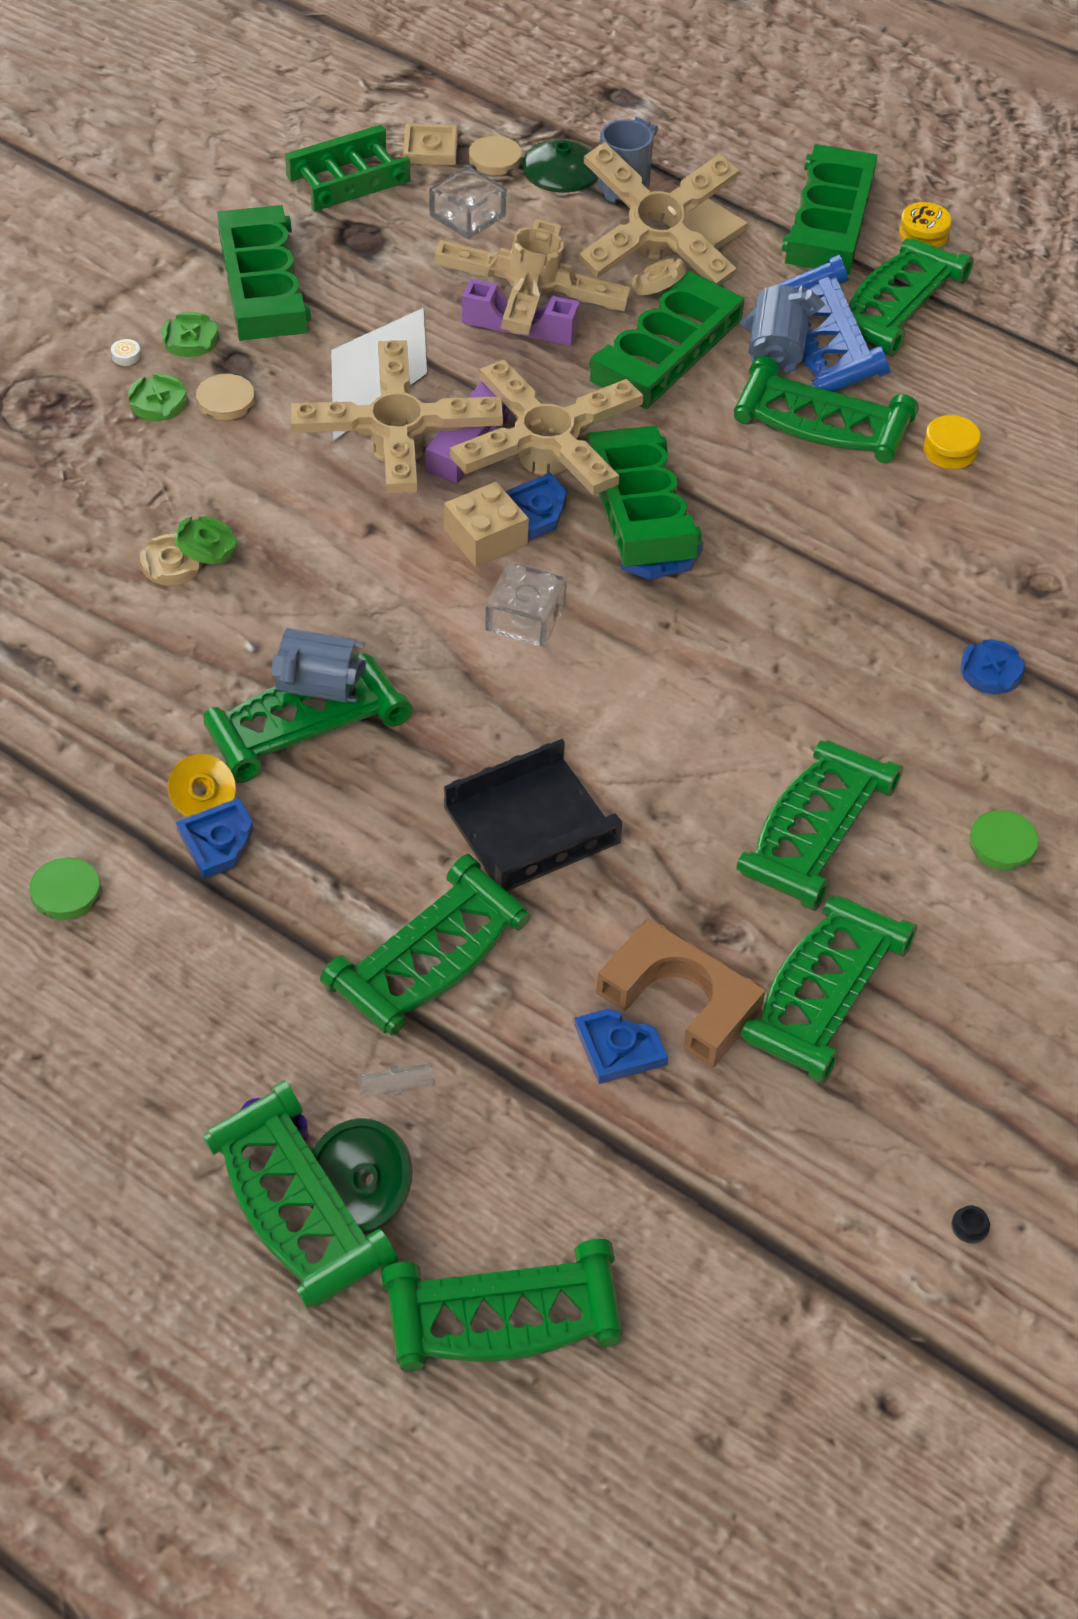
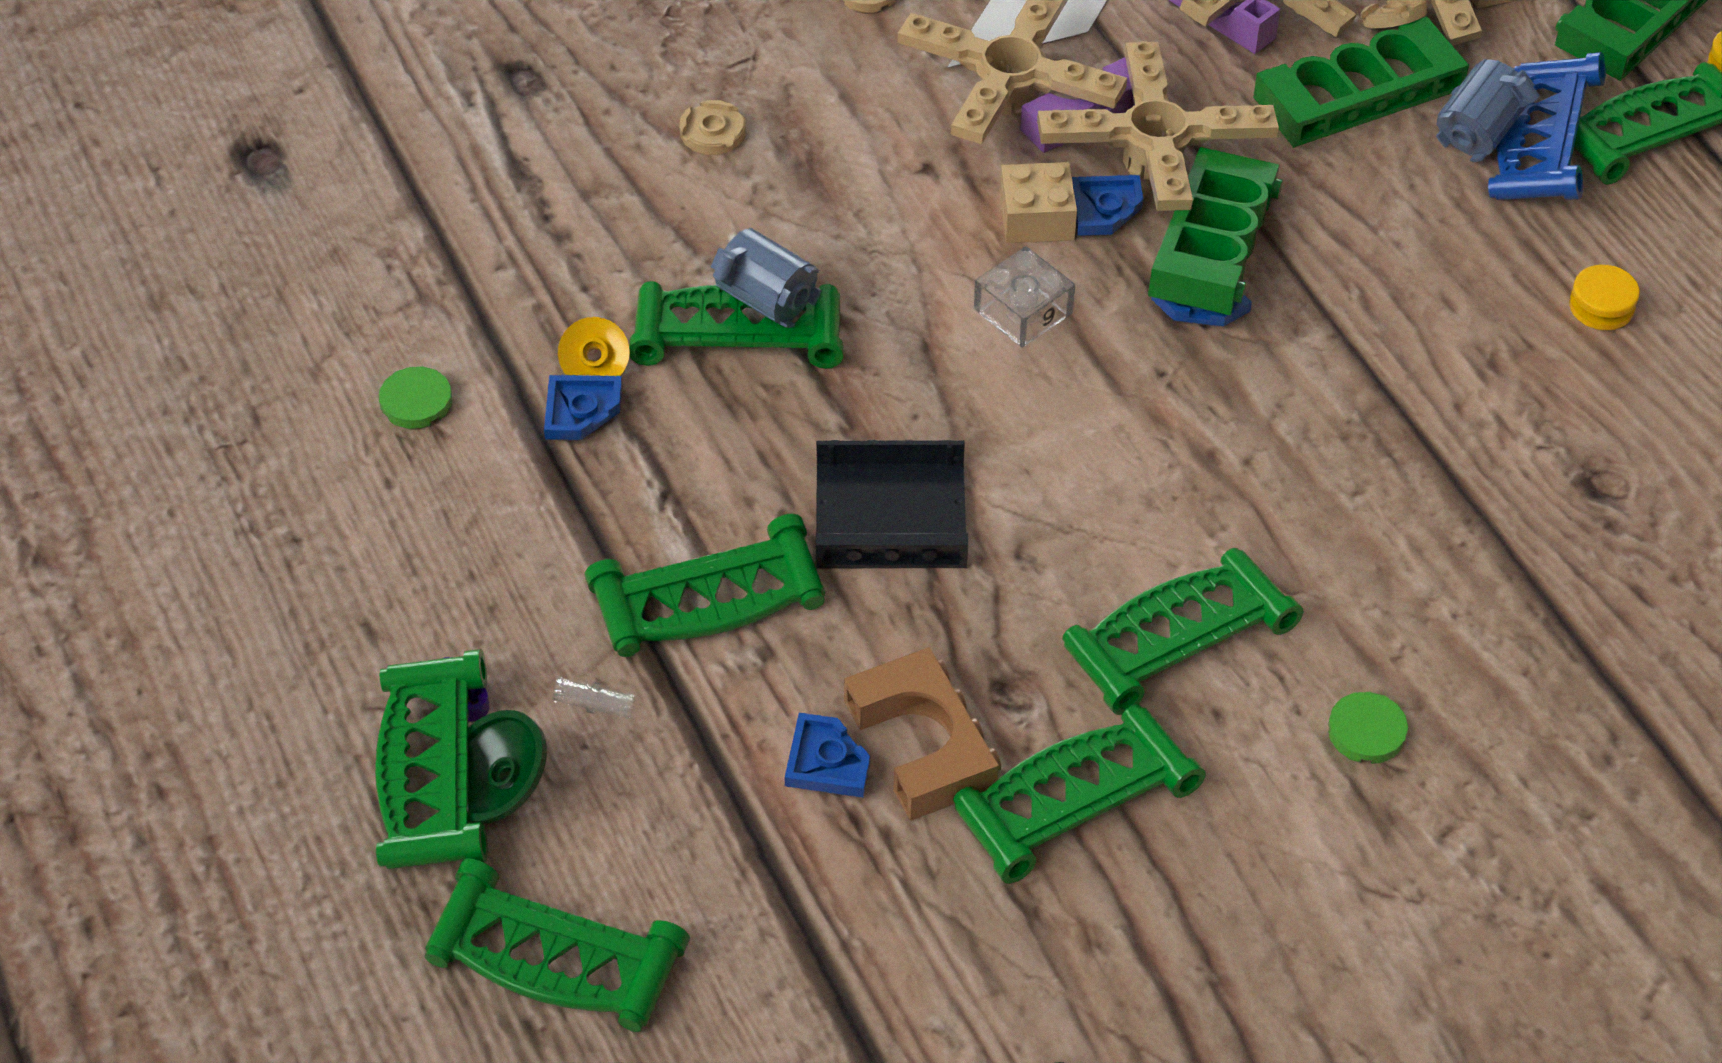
camera: 30 degrees right, 0 degrees up
bright green tile [174,516,238,564] -> none
green piece [734,356,919,463] -> none
blue tile [960,639,1026,694] -> none

